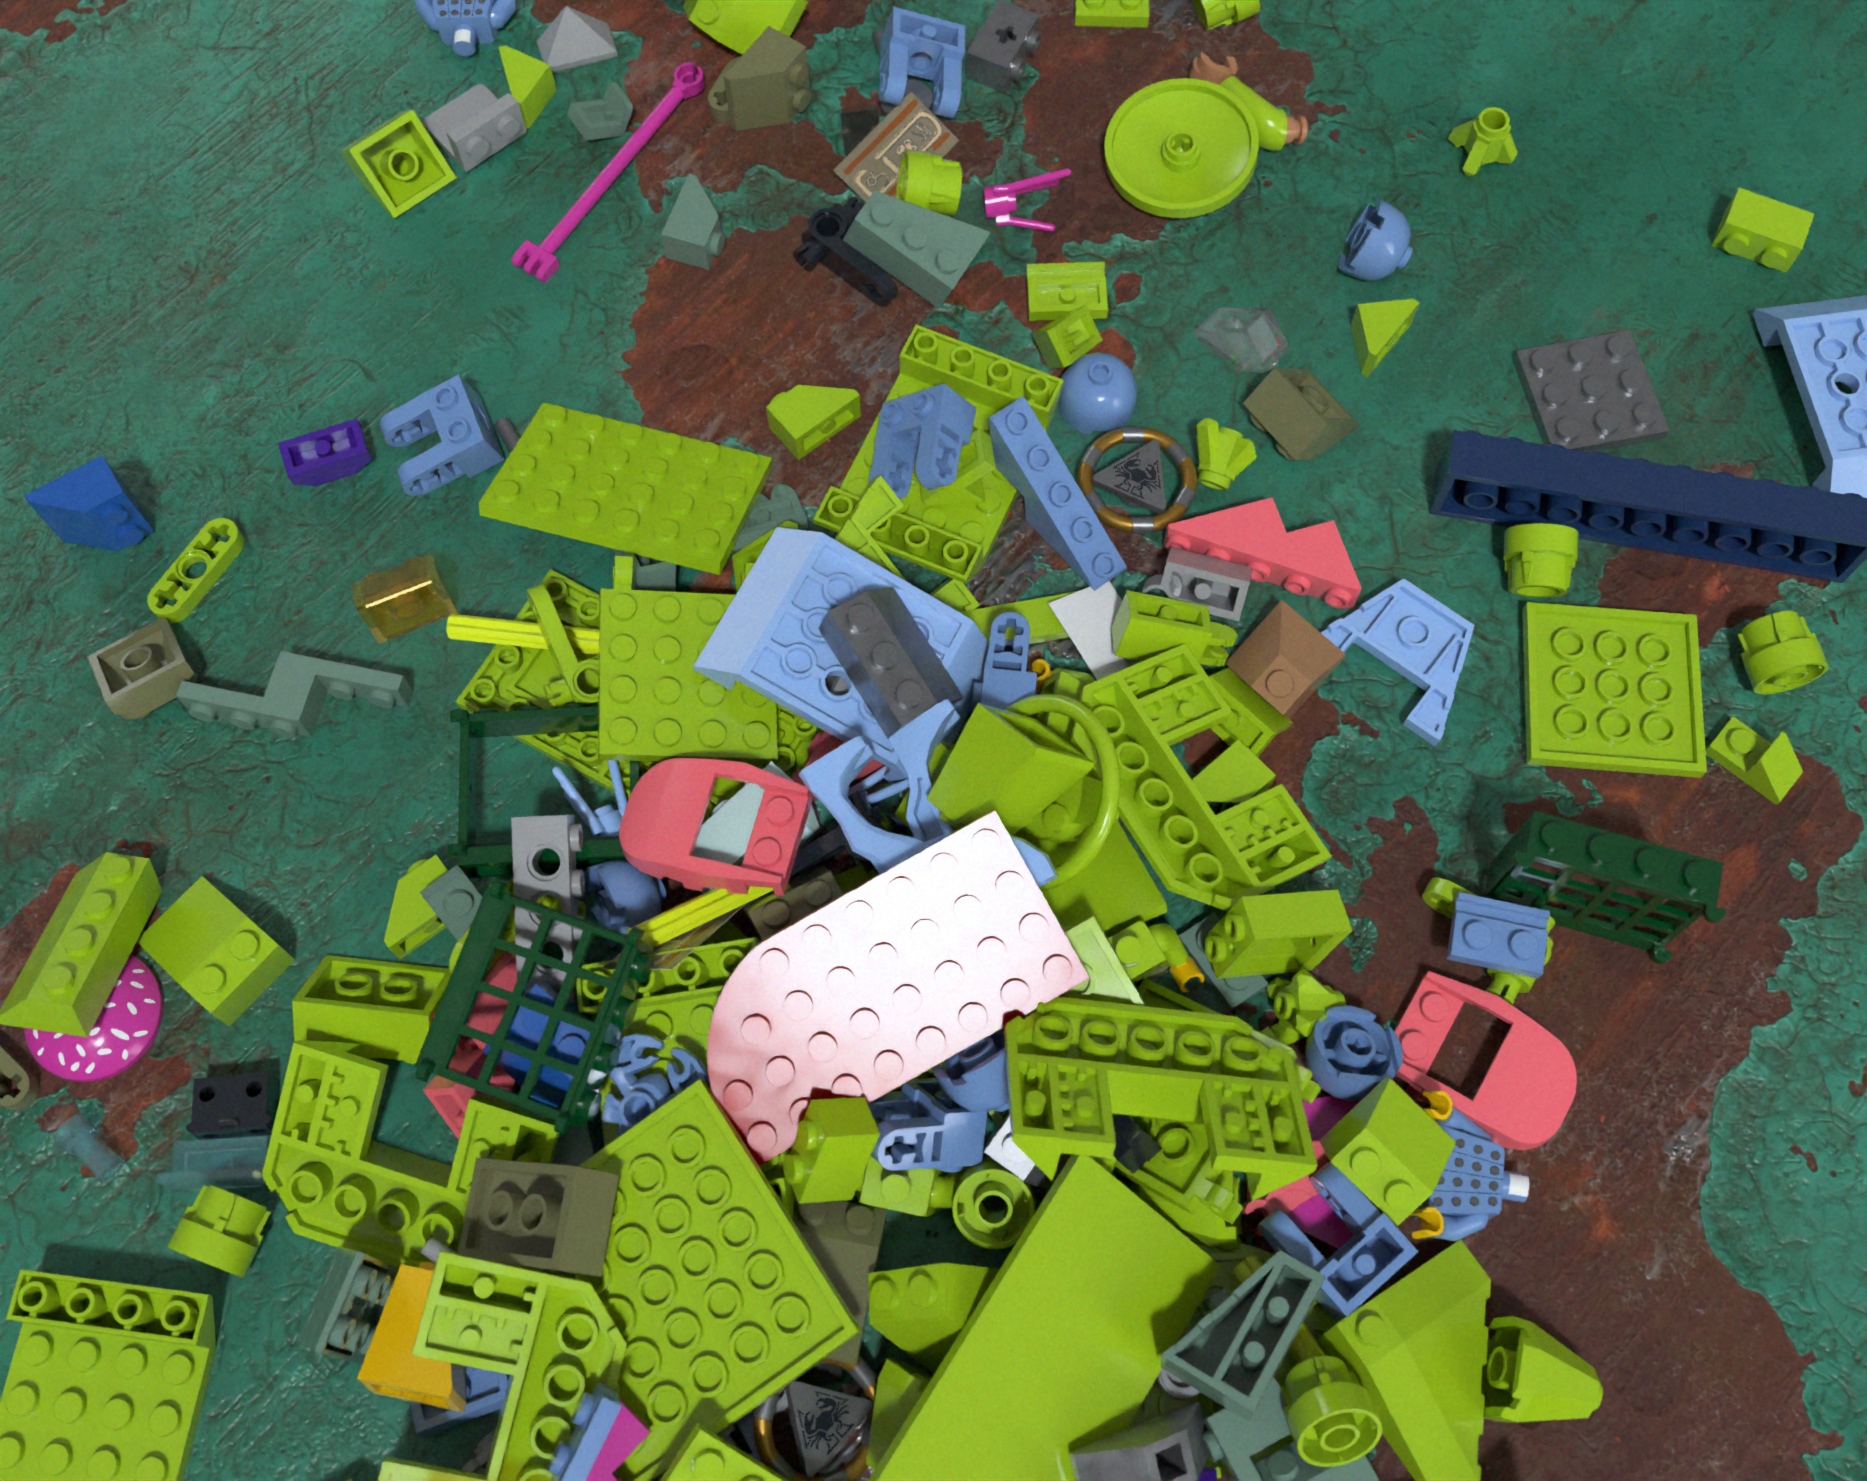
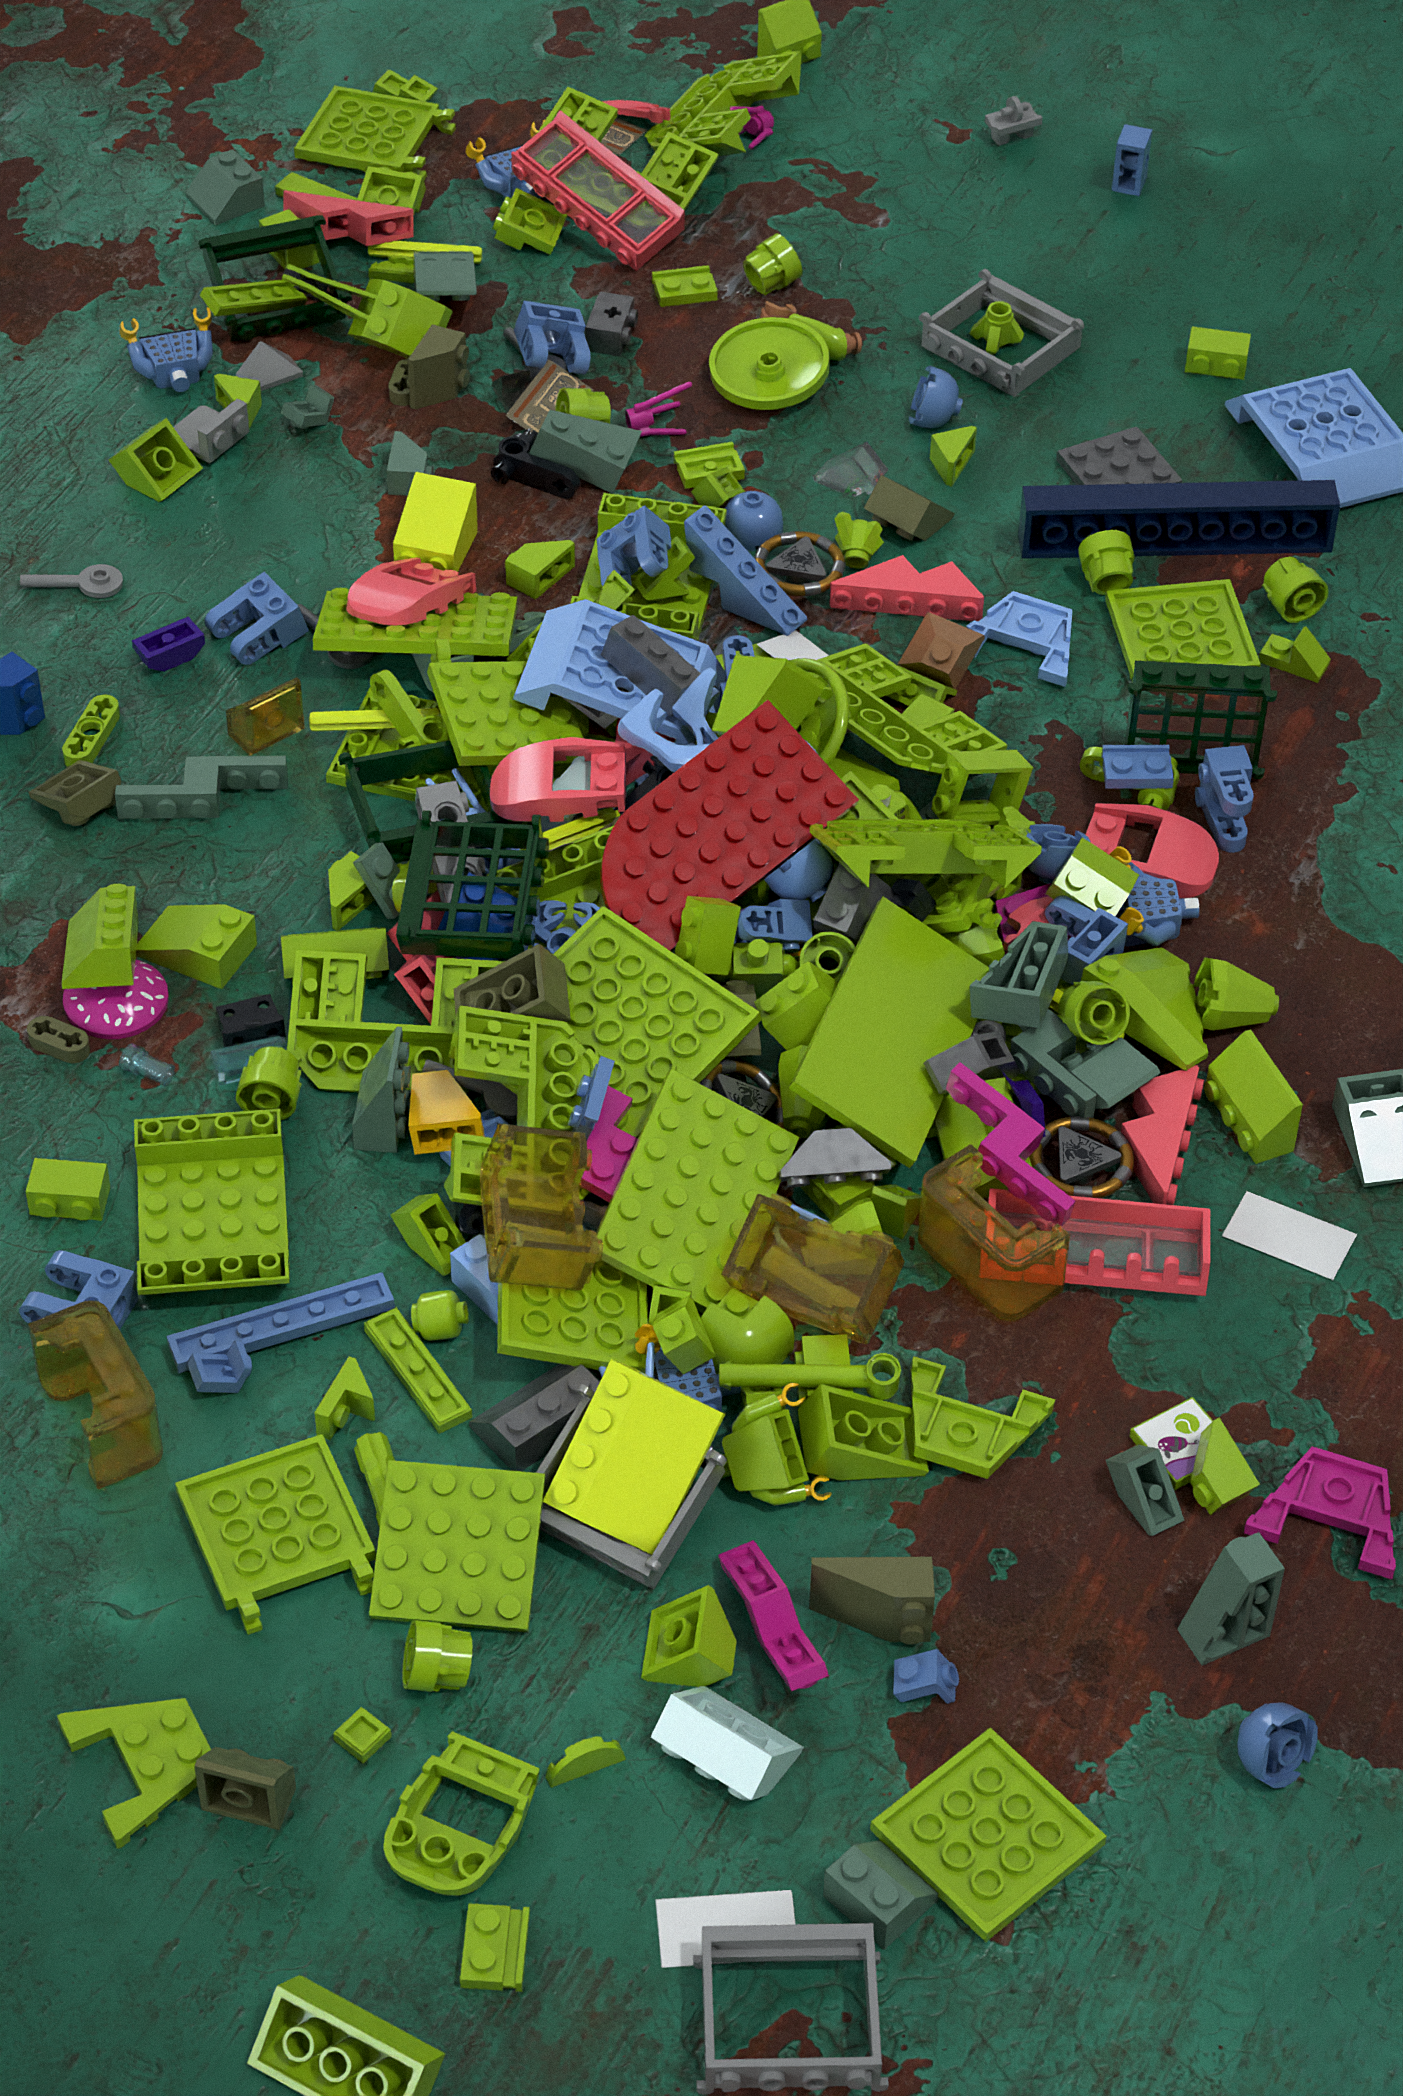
camera: 15 degrees left, 20 degrees down
dark pink hinge [511,62,705,283] -> none
lime hinge [1111,590,1238,667] -> none
light grey hinge [1141,547,1252,621] -> none
none -> light grey piece [20,564,123,598]
none -> coral slope [346,557,476,625]
none -> neon yellow slope [393,472,478,572]
none -> light grey window [919,269,1084,397]
none -> medium blue brick [1195,745,1254,853]

